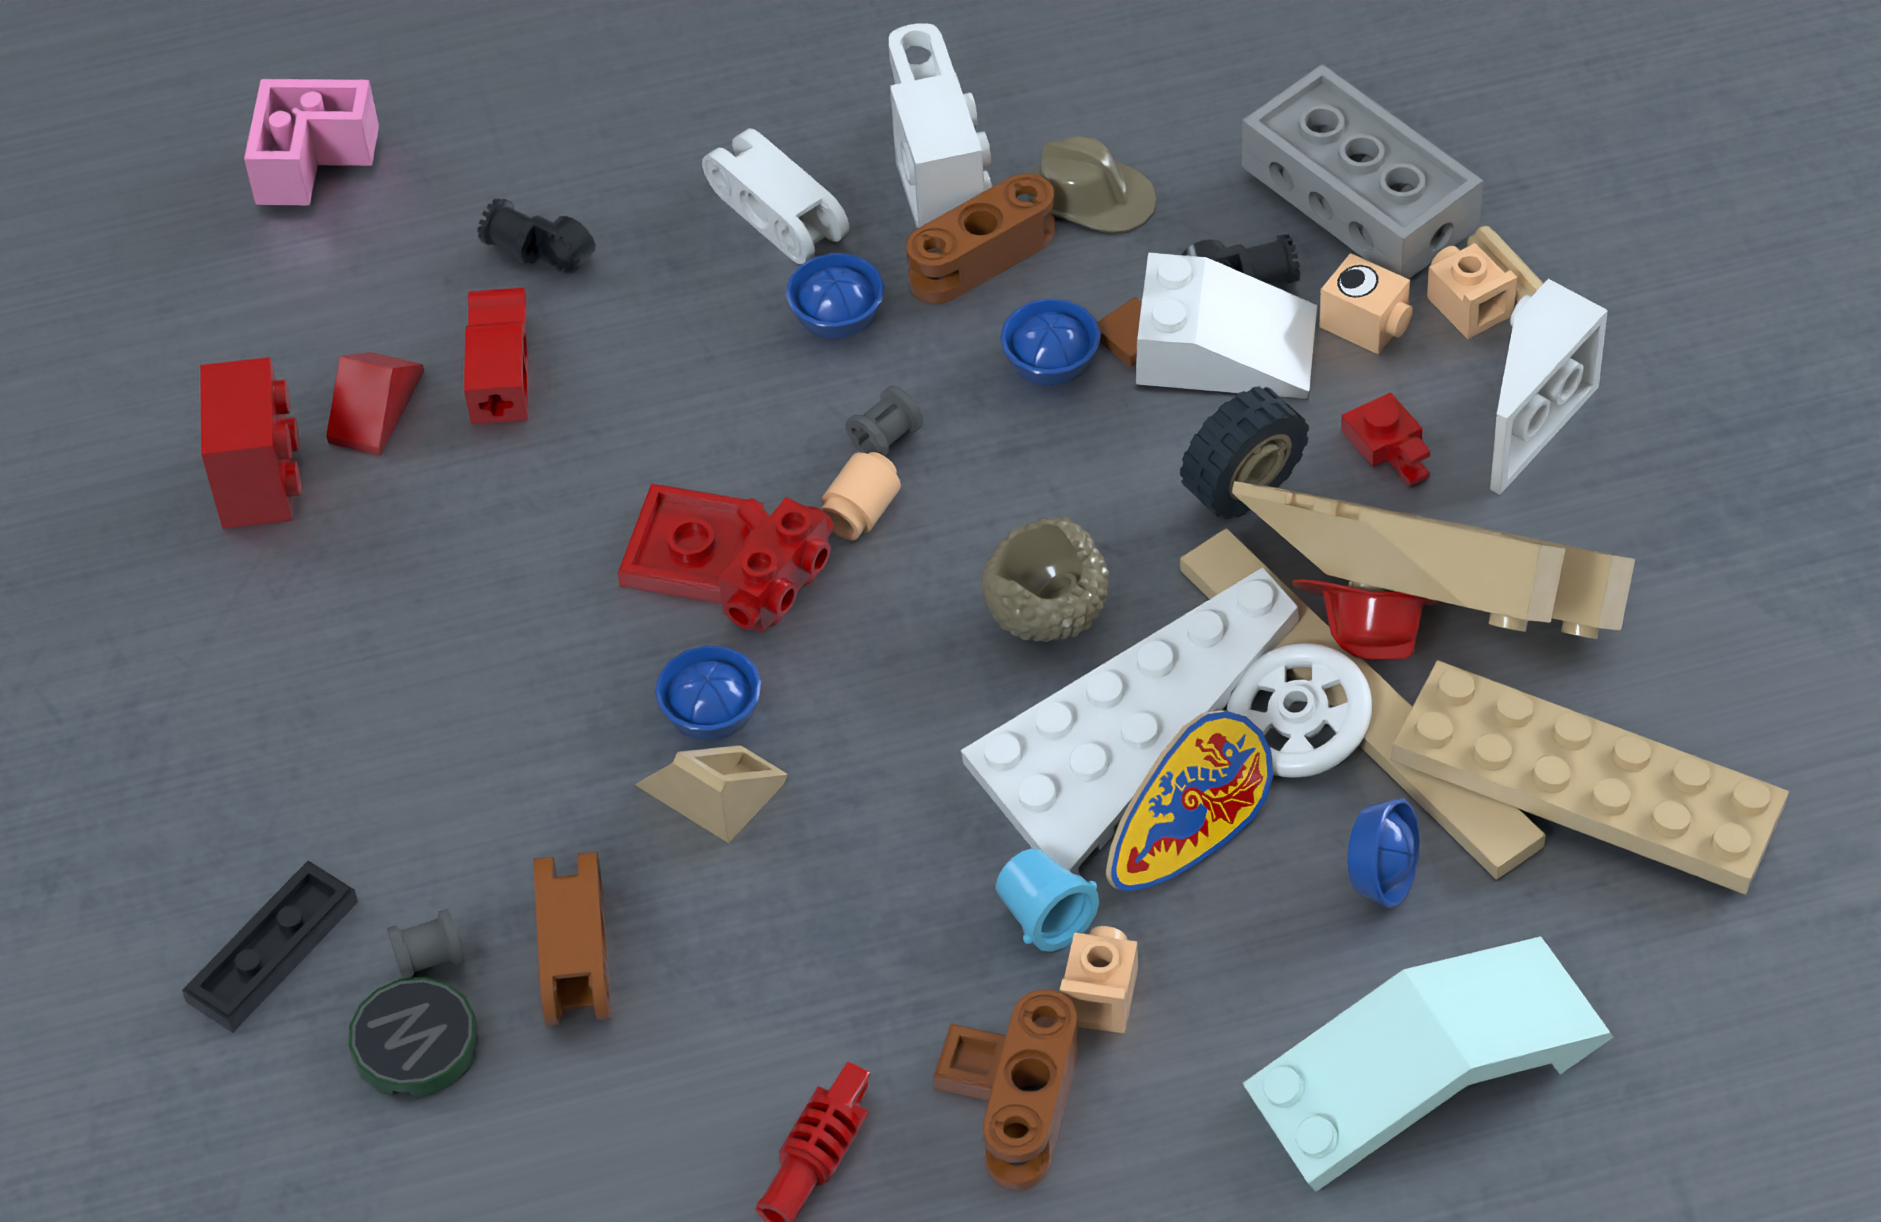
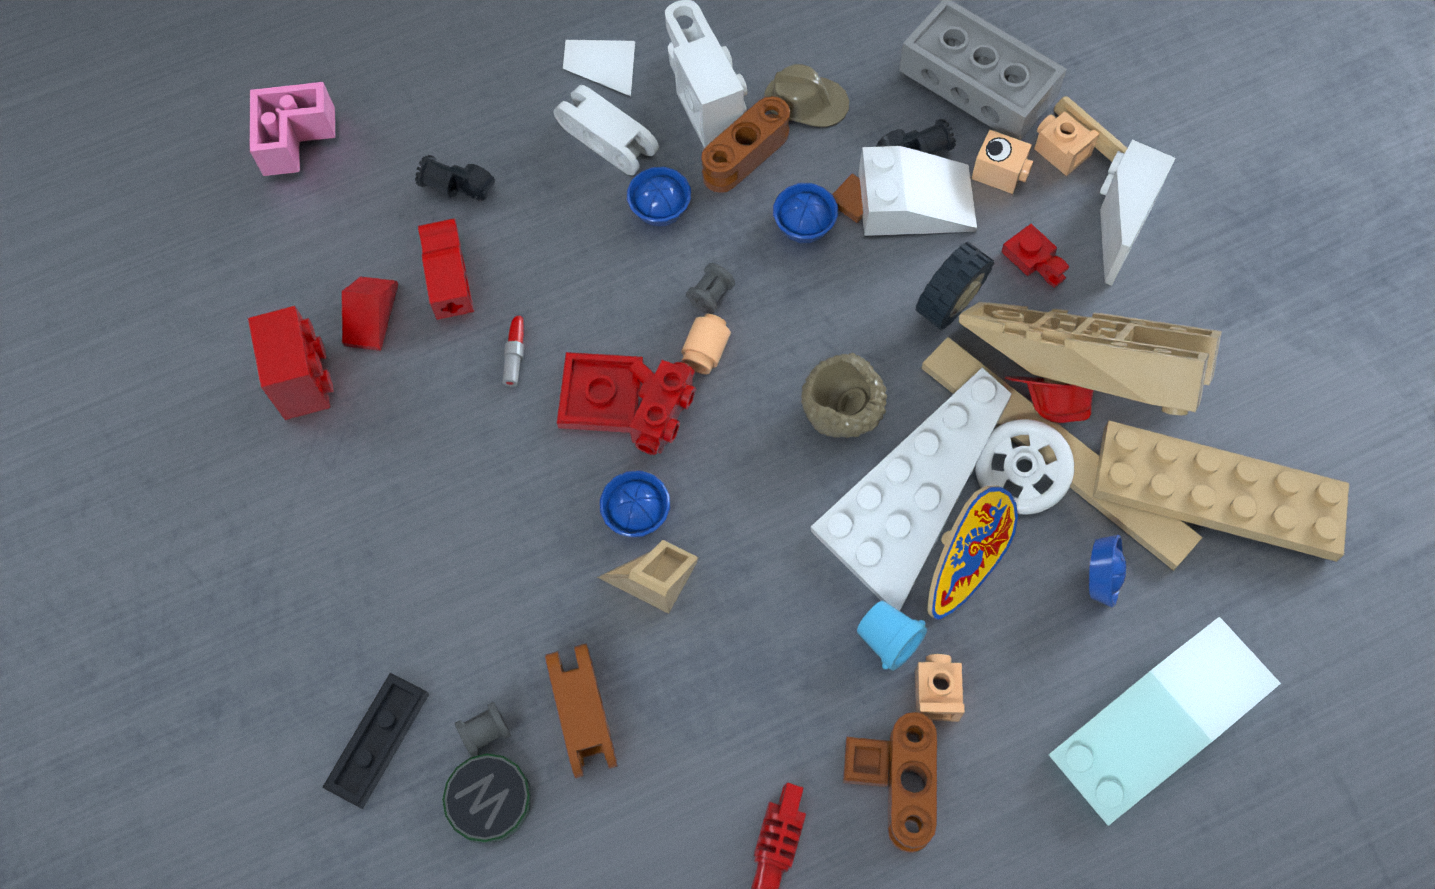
camera: 10 degrees left, 15 degrees up
none -> light grey piece [502,316,524,387]
none -> white sticker [563,40,635,96]

